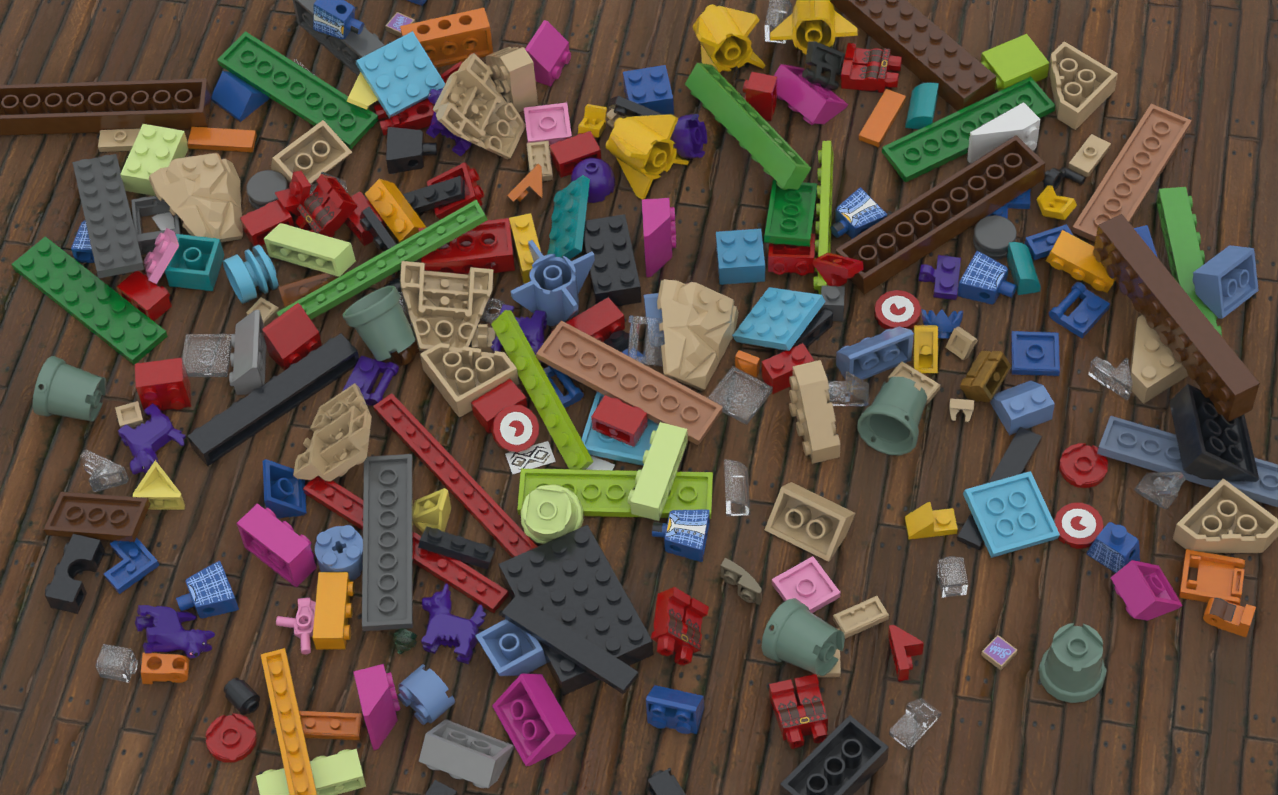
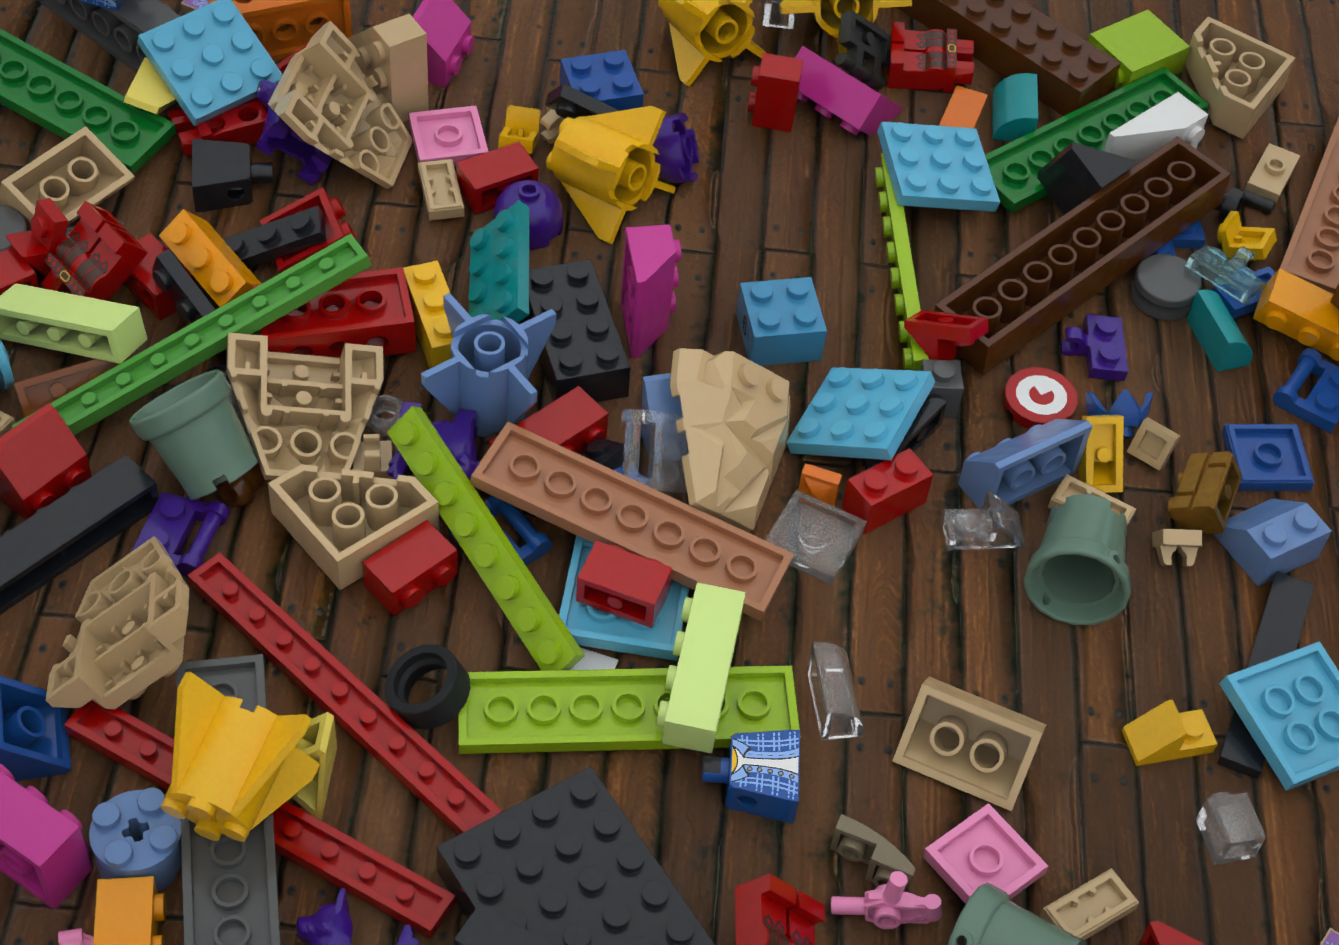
camera: 15 degrees left, 5 degrees down
black plate [418,526,496,570] -> none
red tile [491,405,539,453] -> none
white sticker [505,441,556,475] -> none
orange slope [507,163,542,202] -> none
yellowish green piece [521,485,584,545] -> none
bright green brick [685,63,811,190] -> none
green plate [764,180,818,247] -> none
red plate [768,233,815,275] -> none
tan brick [789,360,840,464] -> none
torso [830,187,888,239] -> none
blue torso [958,251,1017,304] -> none
none -> yellow brick [160,672,320,842]
none -> black tyre [384,644,471,729]
none -> bright pink piece [831,871,942,929]
none -> medium azure plate [877,121,1000,212]
none -> black slope [1037,142,1134,215]
none -> clear light blue plate [1185,245,1266,304]

